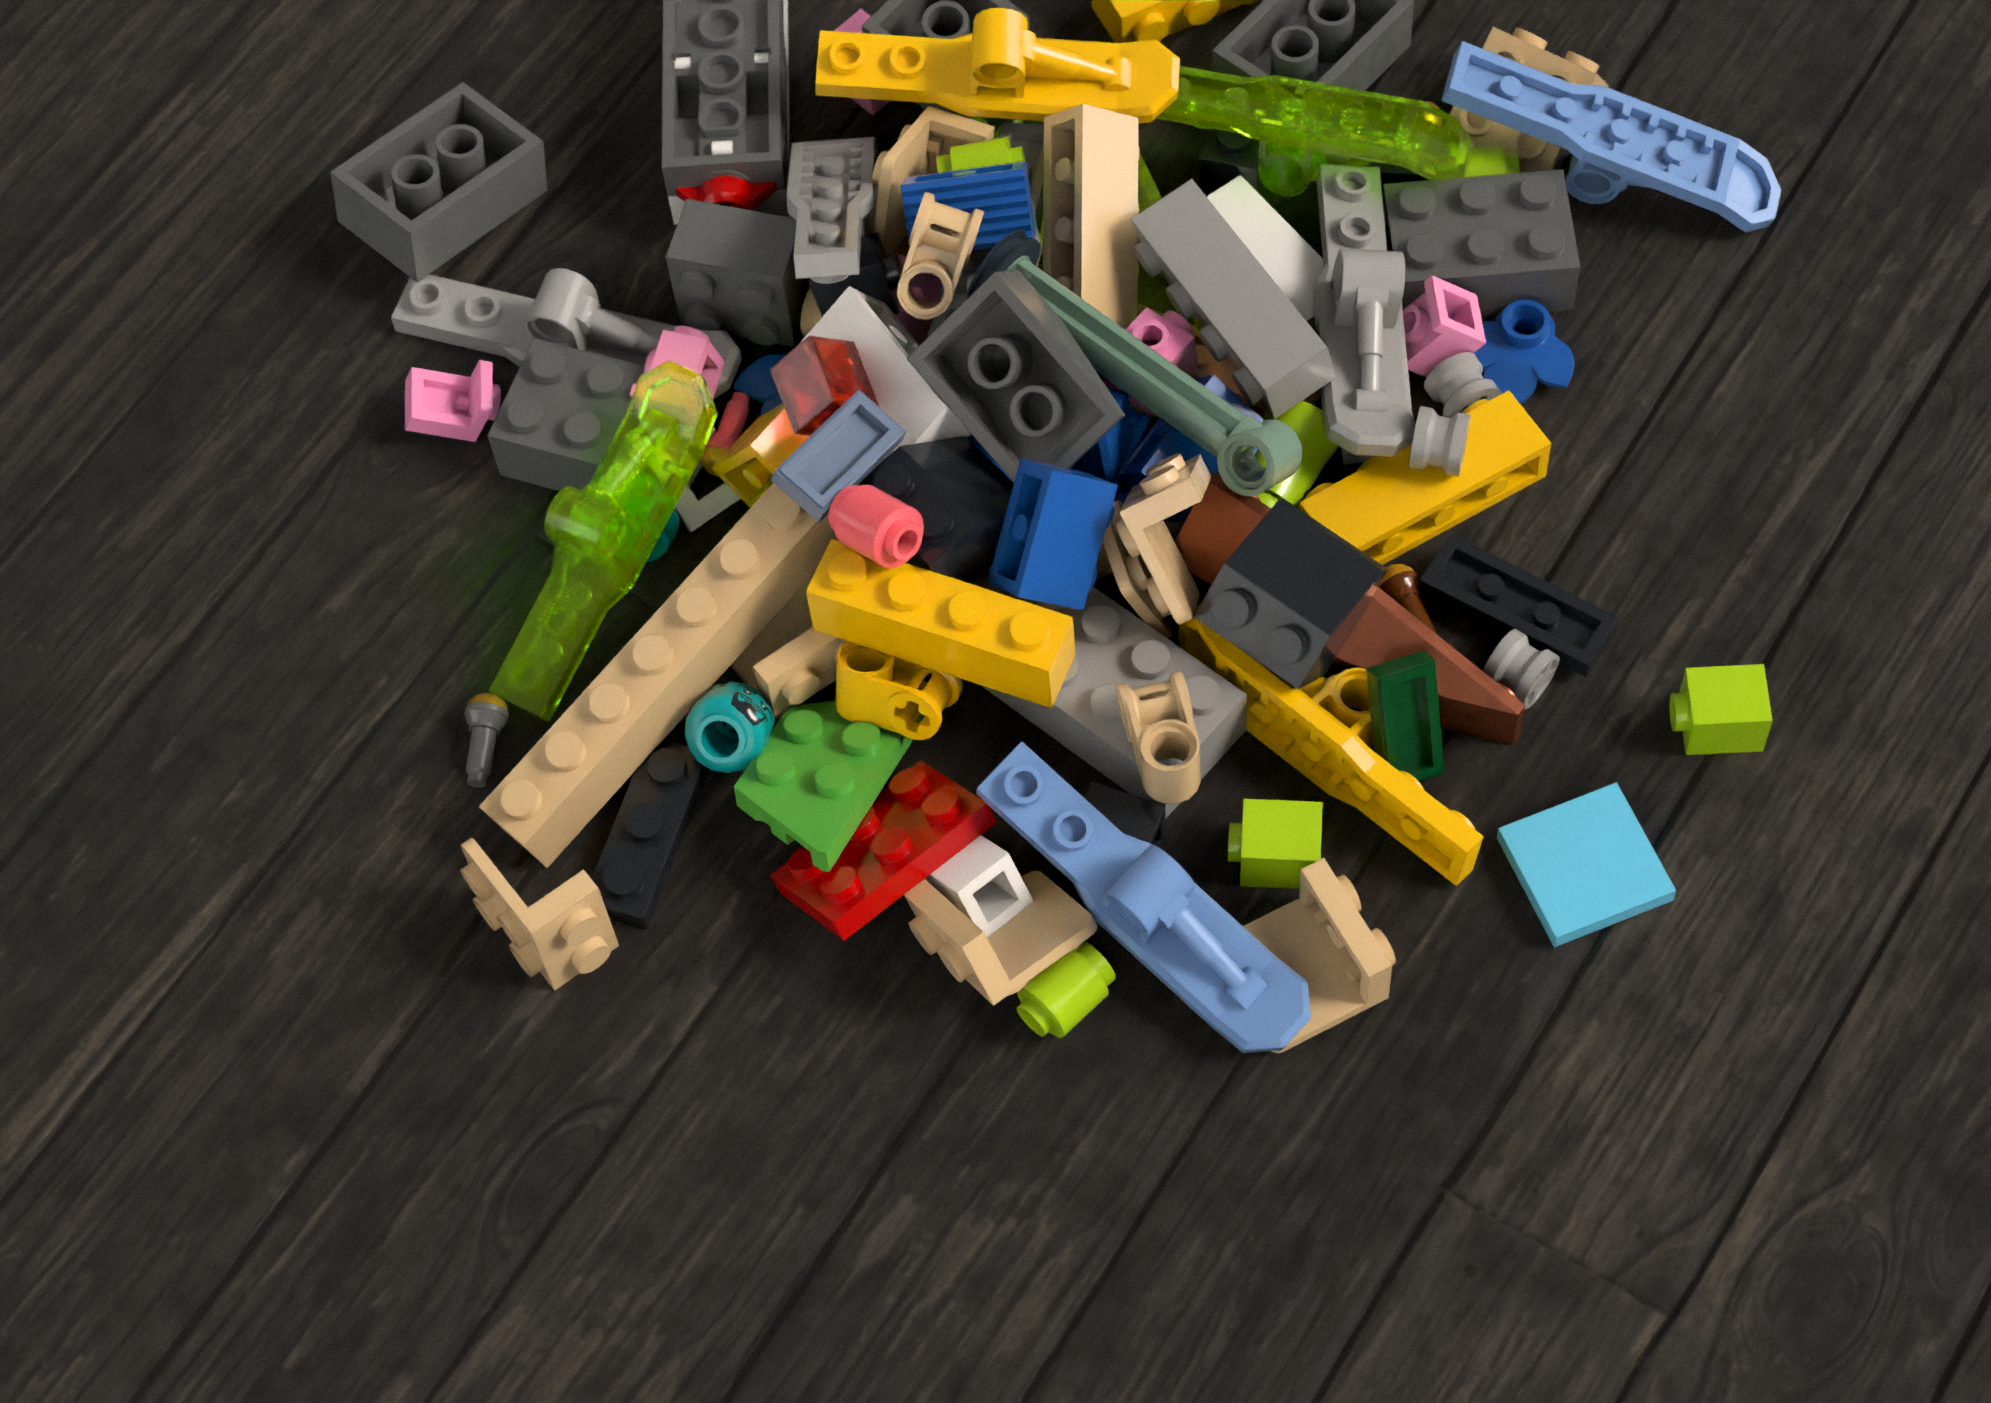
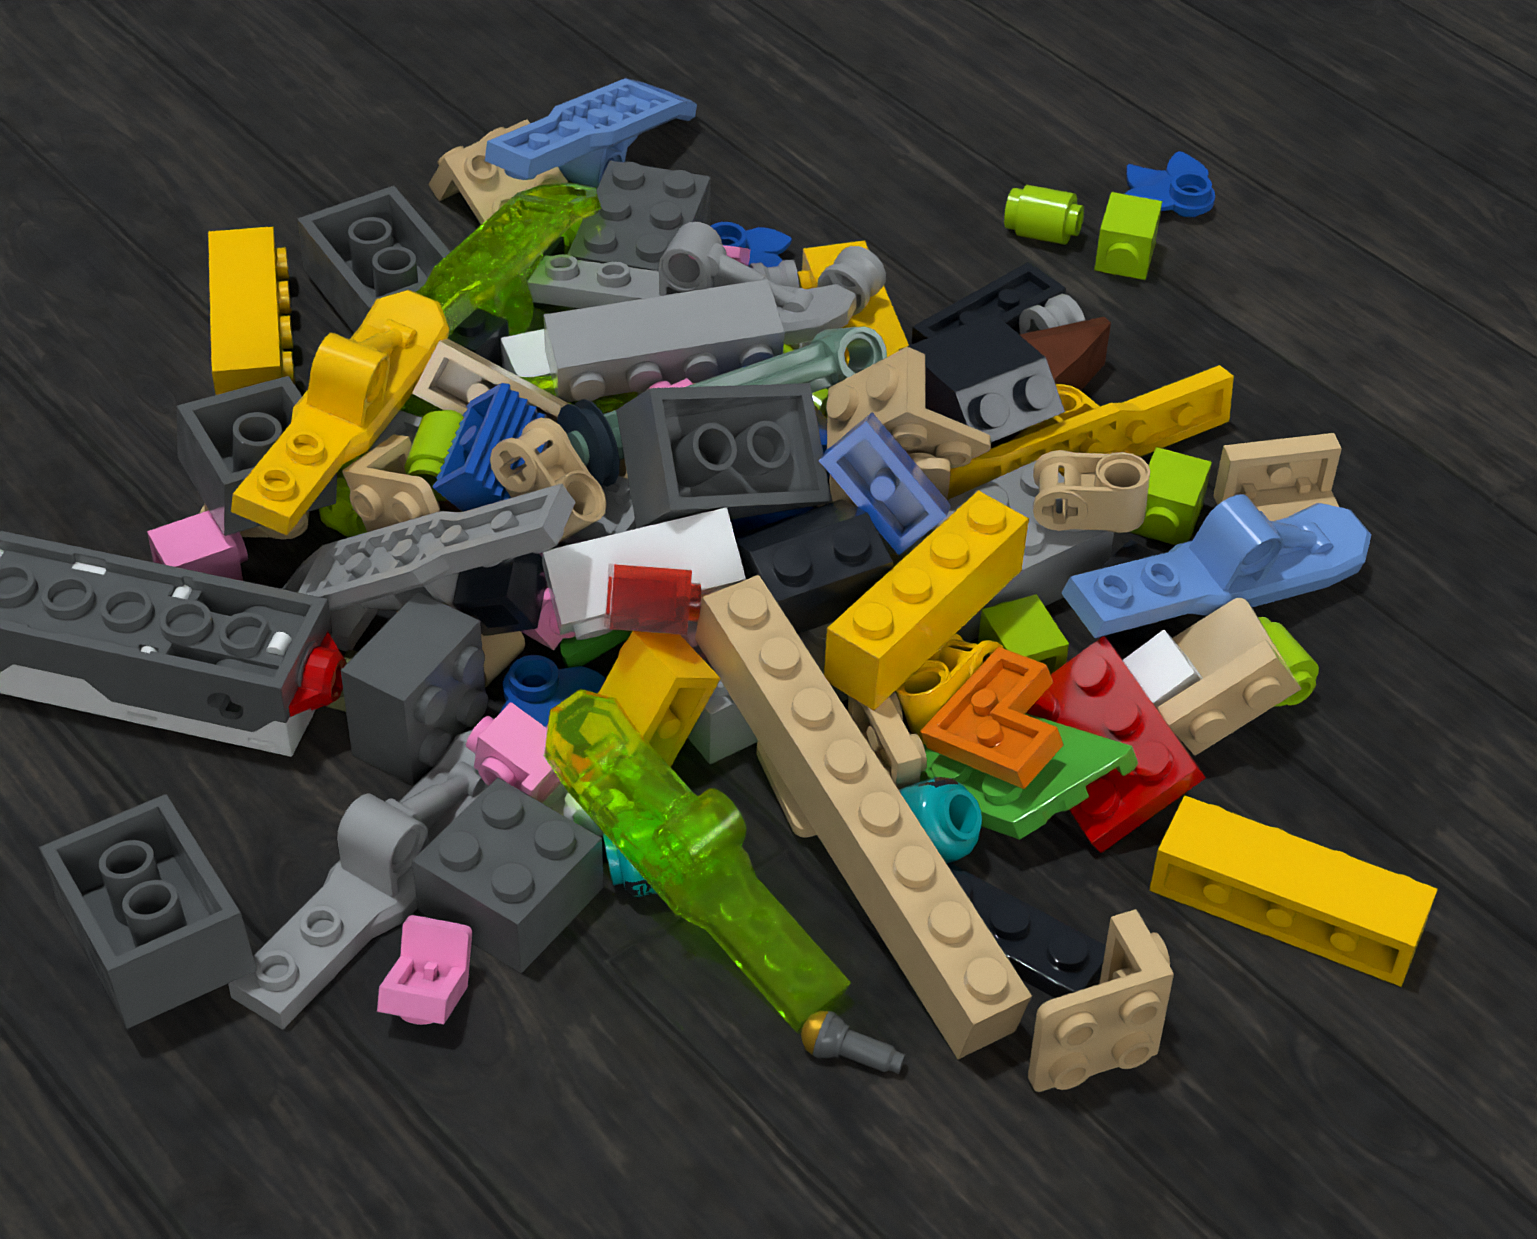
camera: 80 degrees left, 15 degrees down
sand blue tile [771,390,907,523] -> none
coral brick [828,485,924,568] -> none
dark green tile [1366,650,1444,781] -> none
medium azure tile [1497,782,1676,947] -> none
none -> orange plate [920,647,1064,789]
none -> lime brick [978,594,1069,674]
none -> lime brick [1004,185,1084,245]
none -> blue plate [1125,151,1215,217]
none -> yellow brick [1149,795,1437,987]

